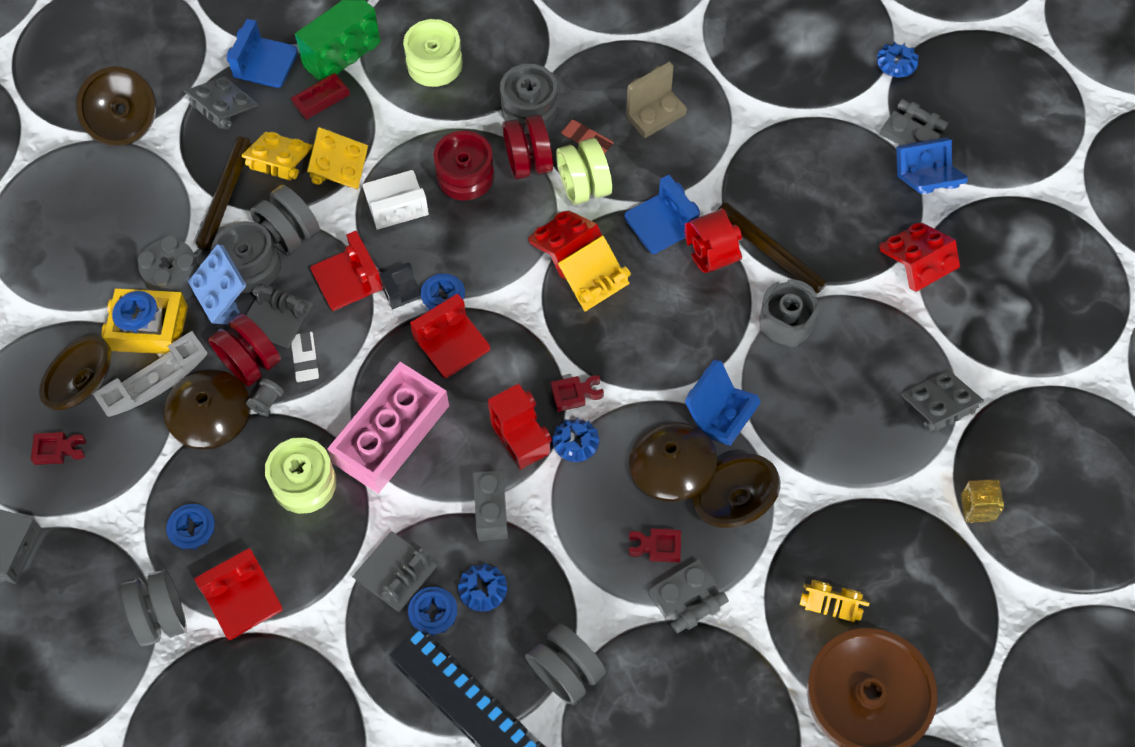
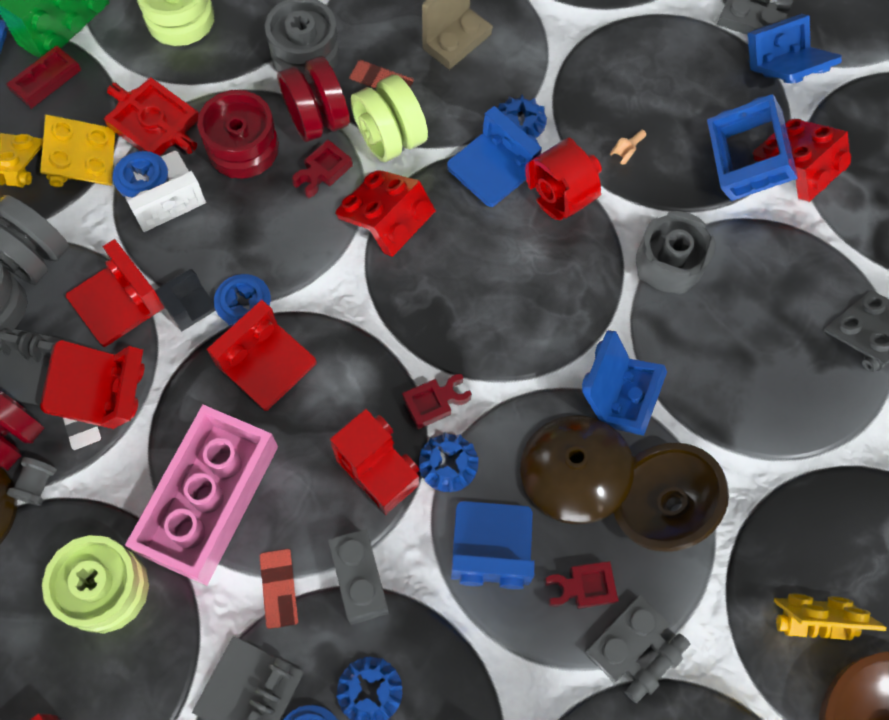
camera: 15 degrees left, 5 degrees up
yellow hinge [558,236,631,312] -> none
dark brown axle [718,202,826,294] -> none
none -> red bracket [40,340,145,429]
none -> red plate [103,77,199,156]
none -> blue gear [113,151,169,198]
none -> clear red sticker [260,549,298,629]
none -> dark red plate [292,140,353,198]
none -> blue bracket [451,501,535,589]
none -> blue gear [498,94,547,138]
none -> light nougat hand [610,130,646,165]
none -> blue window [707,94,798,201]

